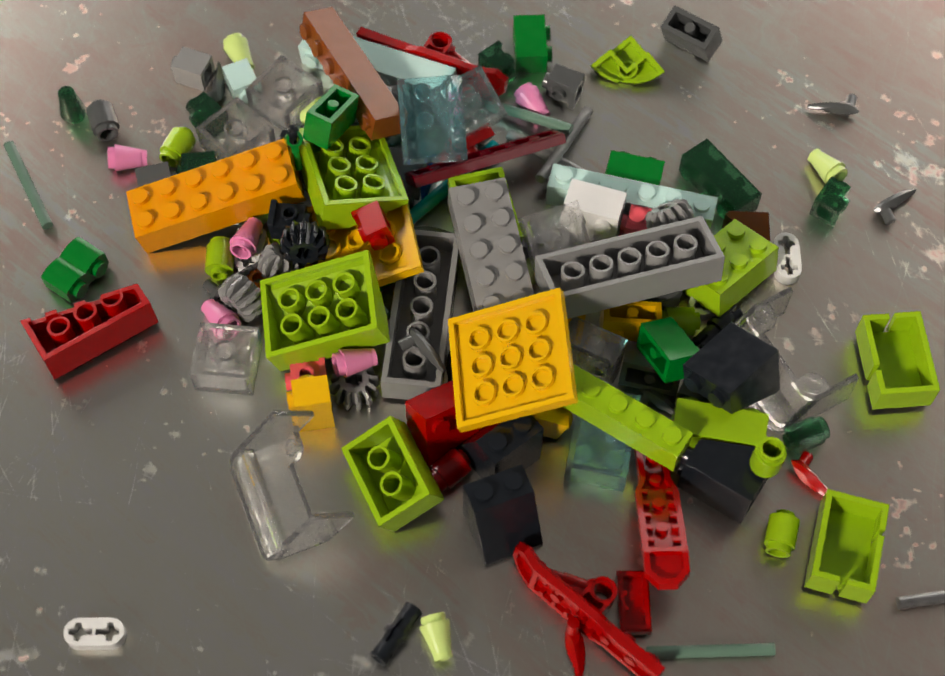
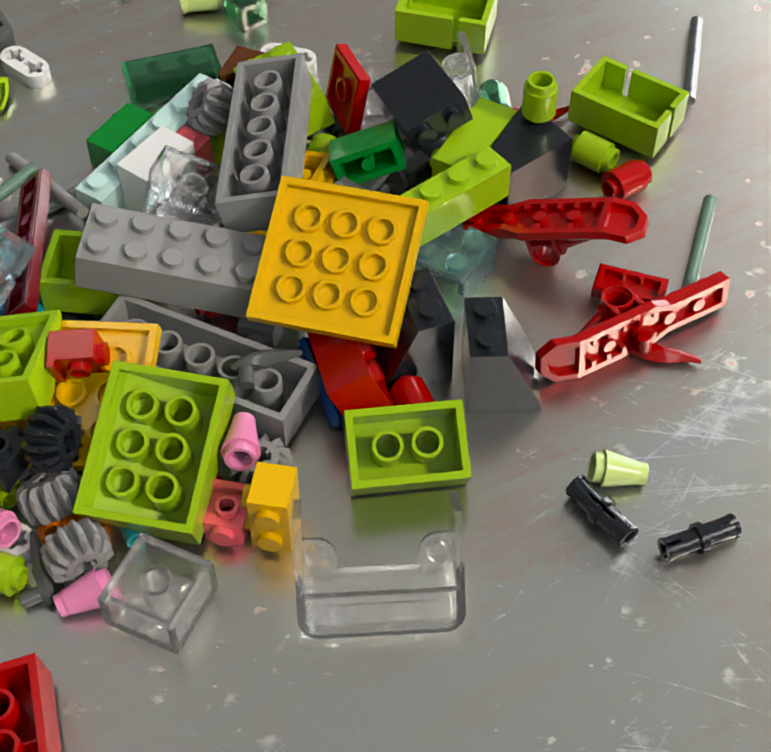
camera: 70 degrees left, 10 degrees down
none -> white beam [0,46,52,89]
none -> red tile [325,44,371,135]
none -> red brick [601,159,652,199]

